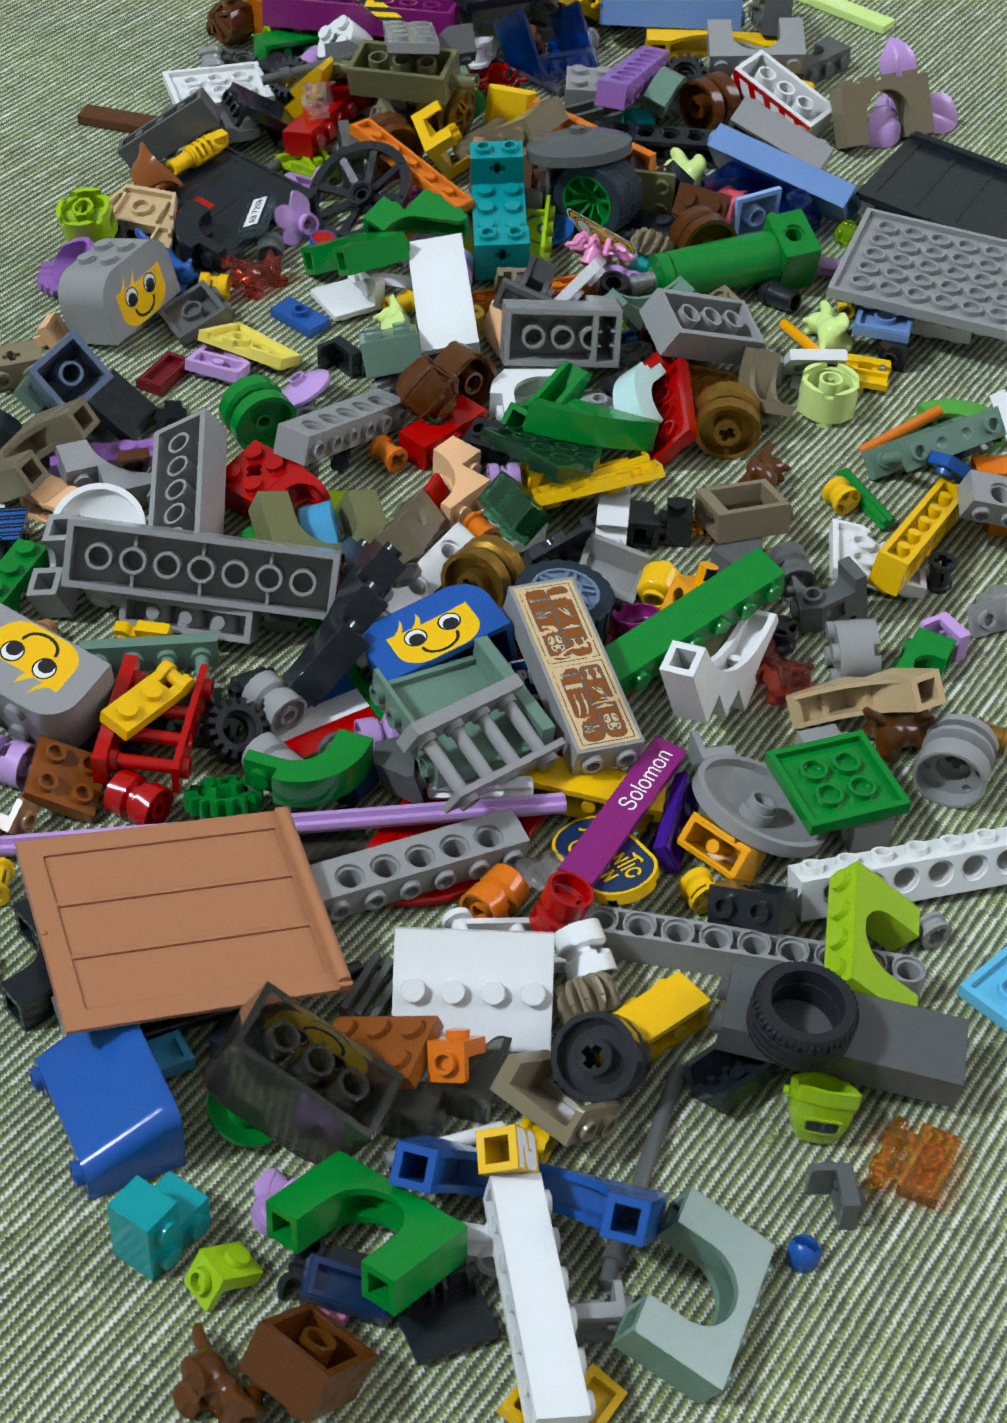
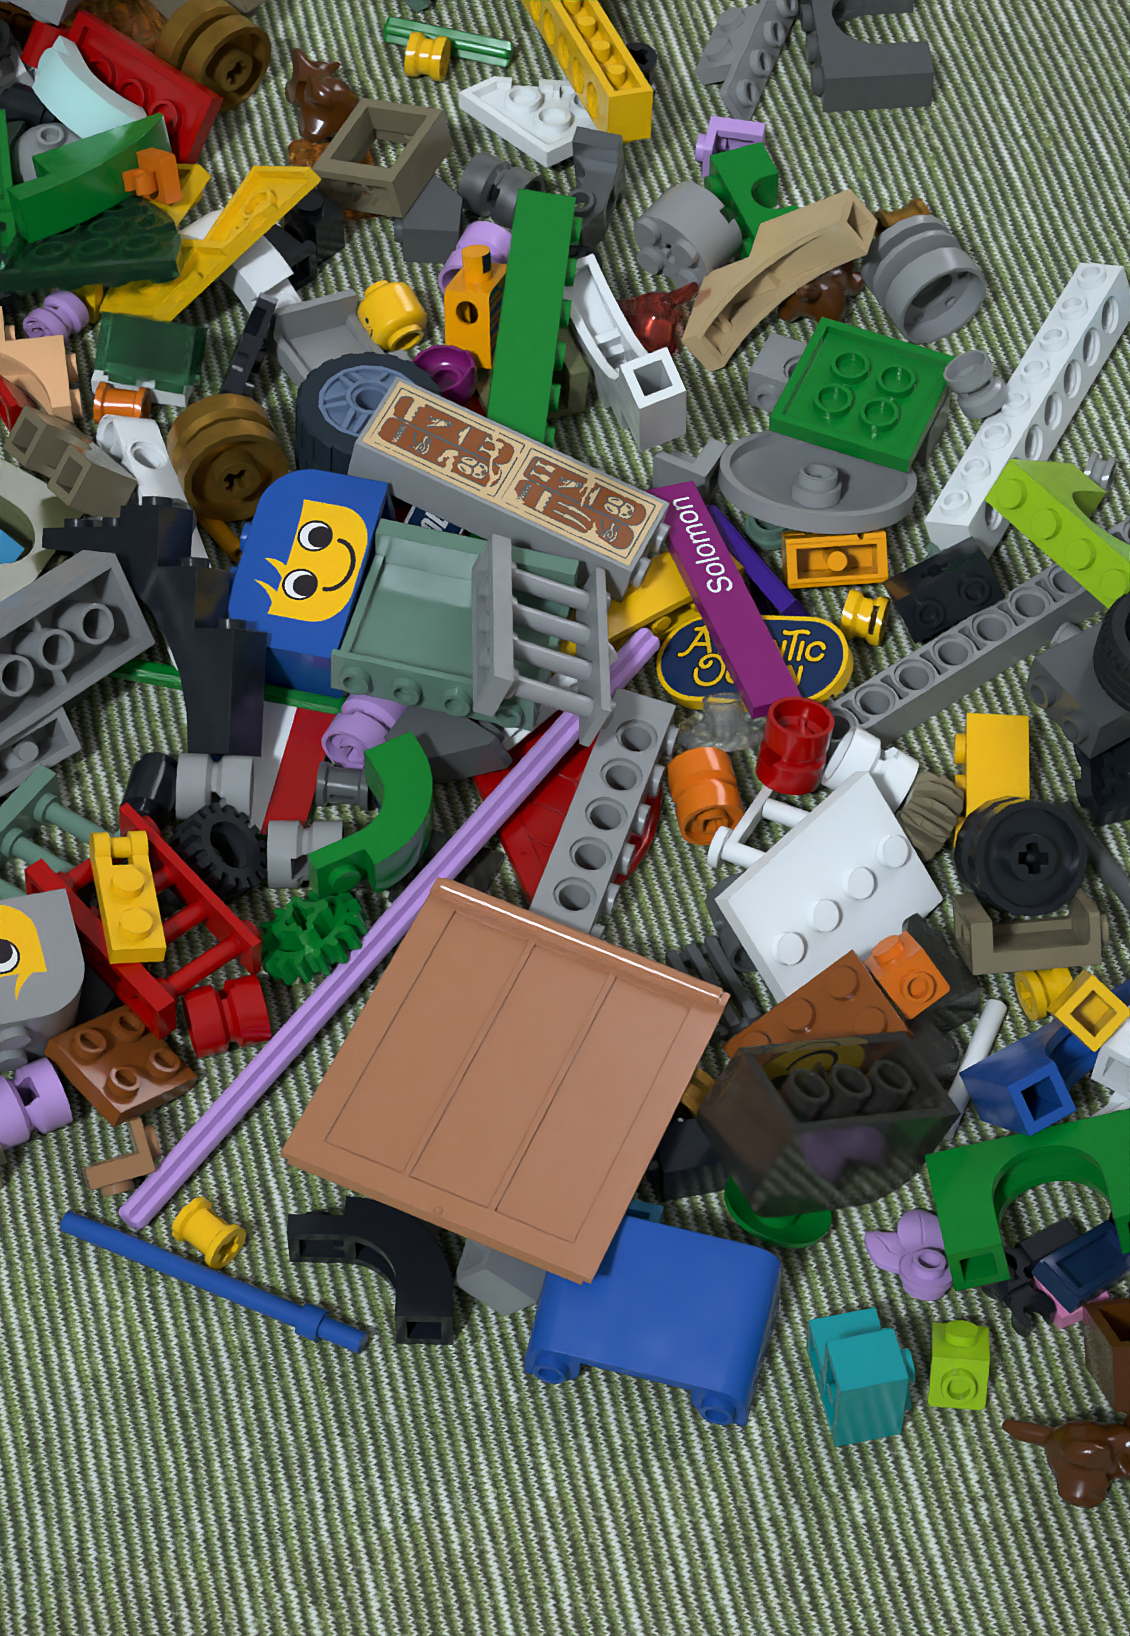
camera: 45 degrees left, 10 degrees up
none -> orange tile [122,147,183,205]
none -> light grey wheel [943,350,1008,419]

